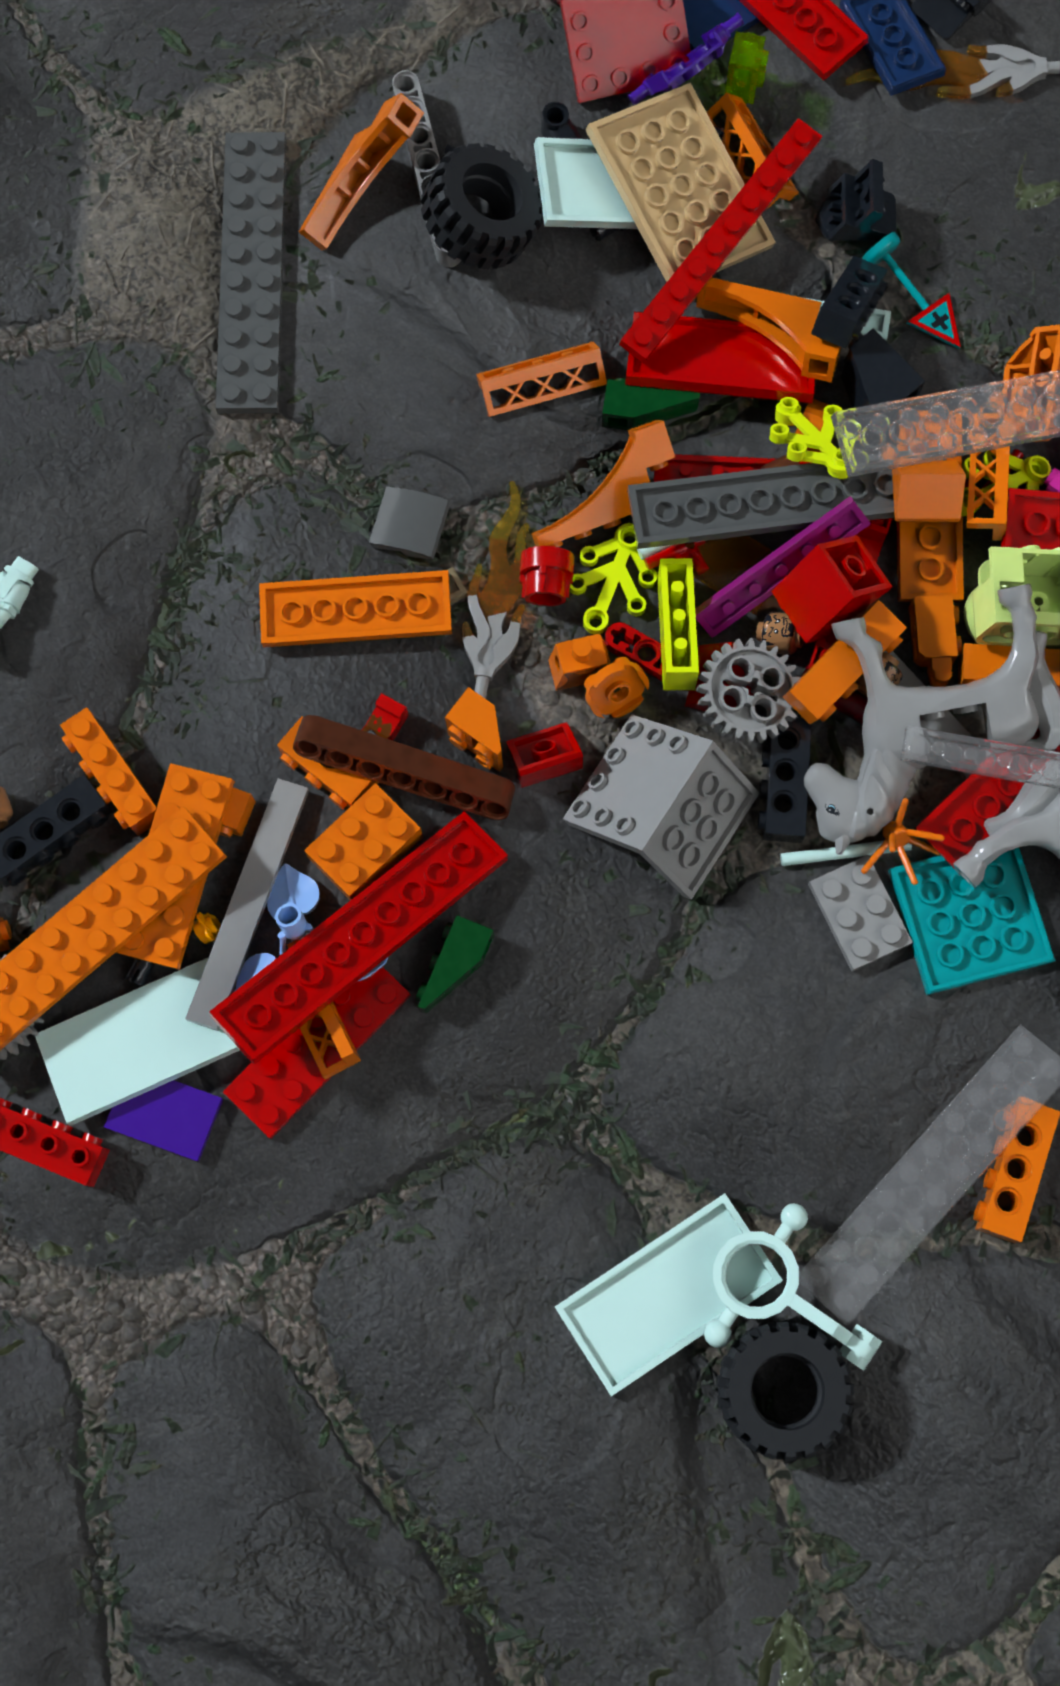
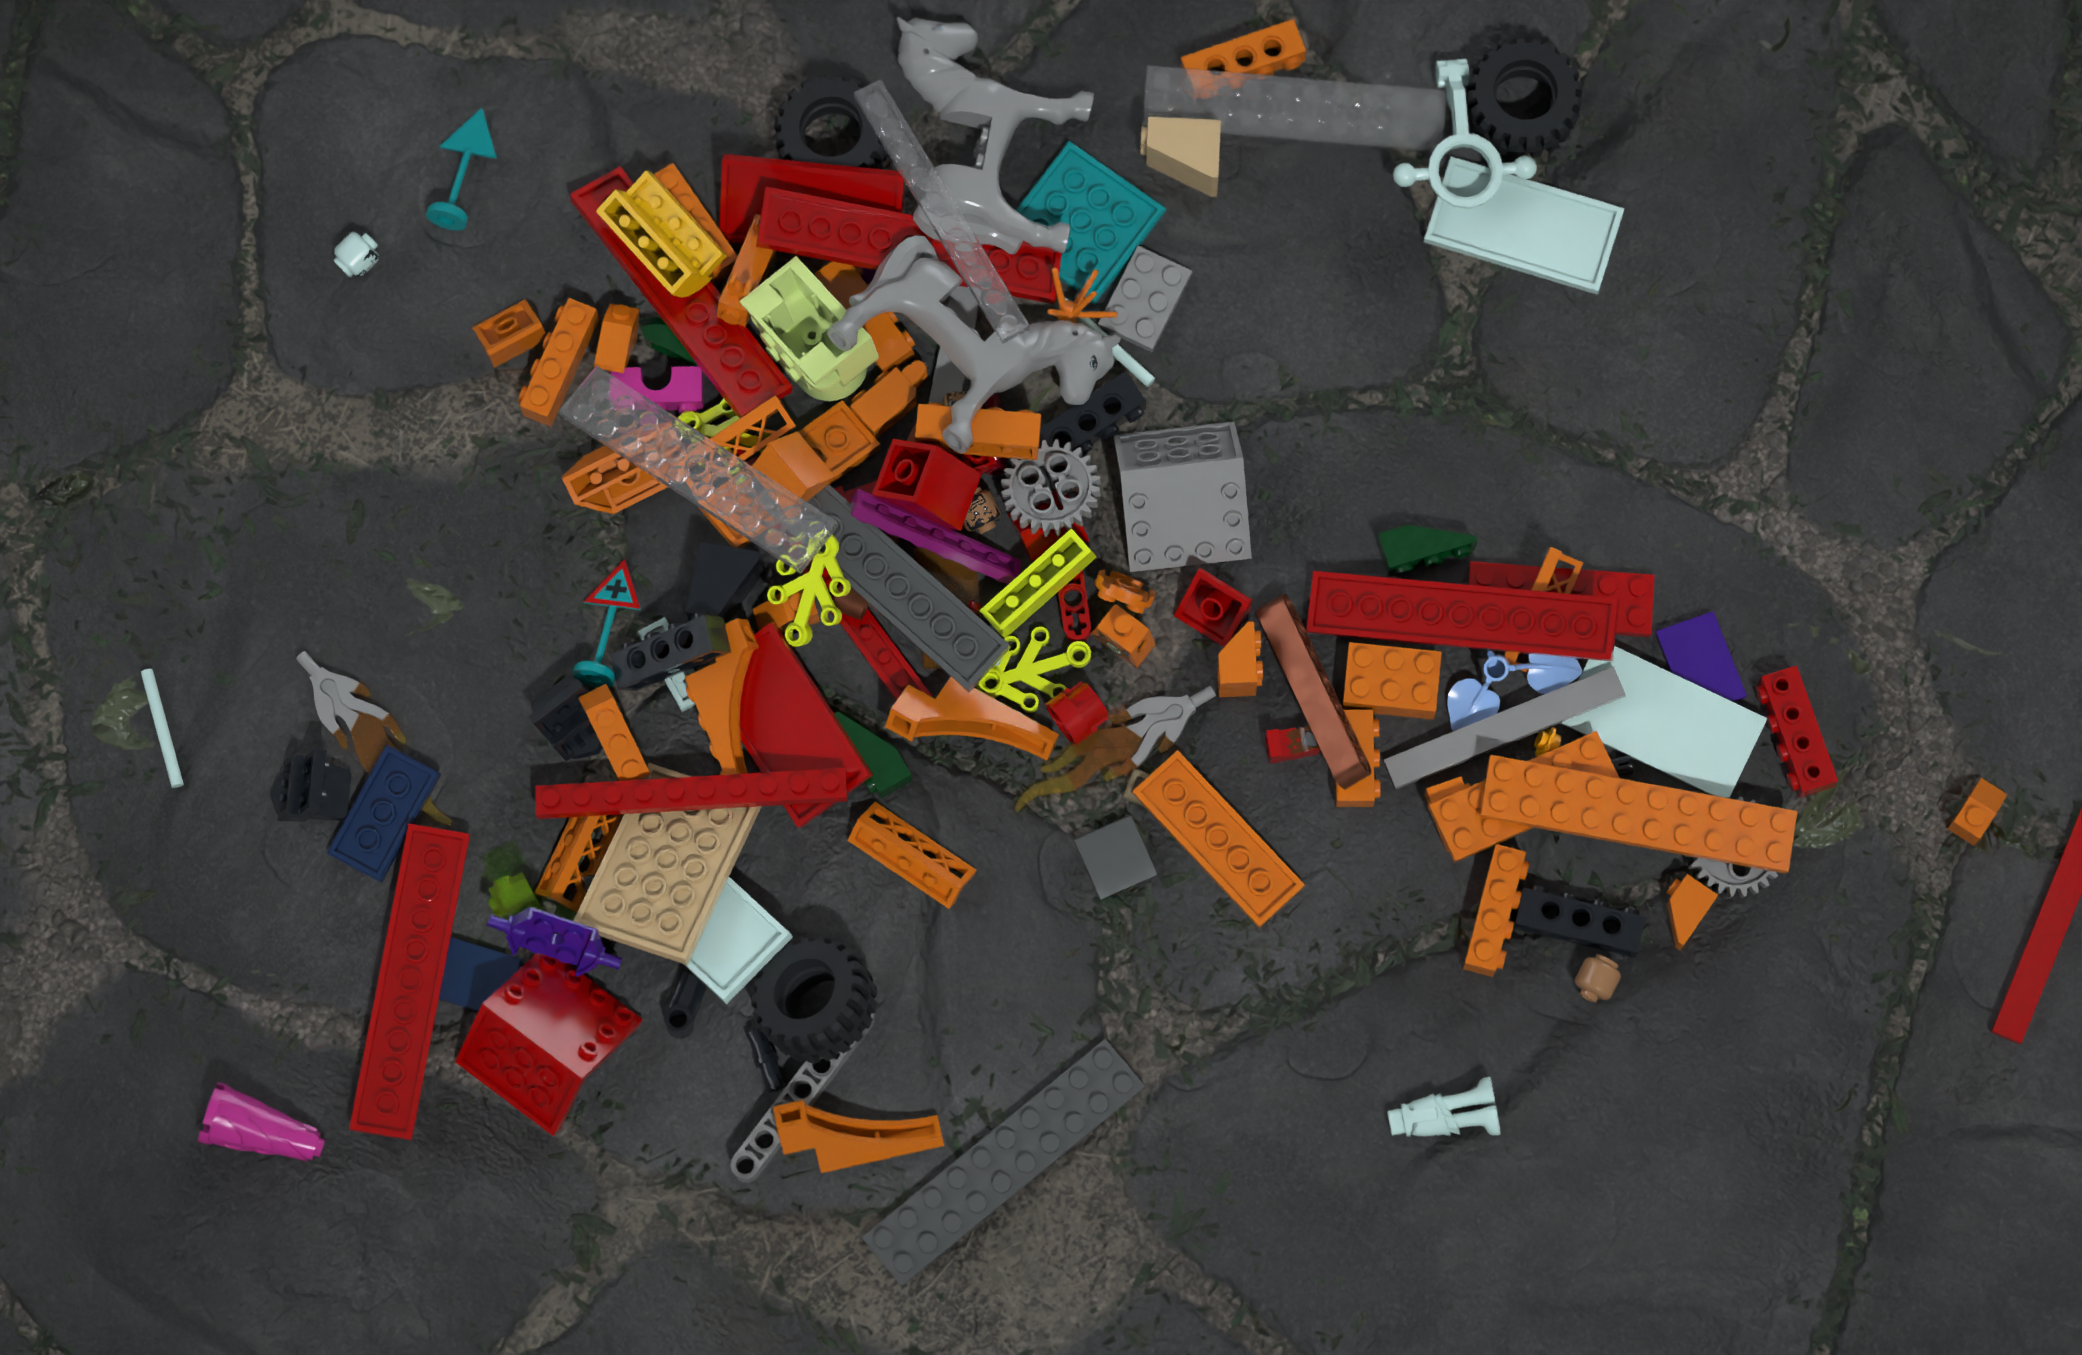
camera: 130 degrees left, 0 degrees up
none -> orange arch [578,684,650,781]
none -> tan slope [1141,117,1221,197]

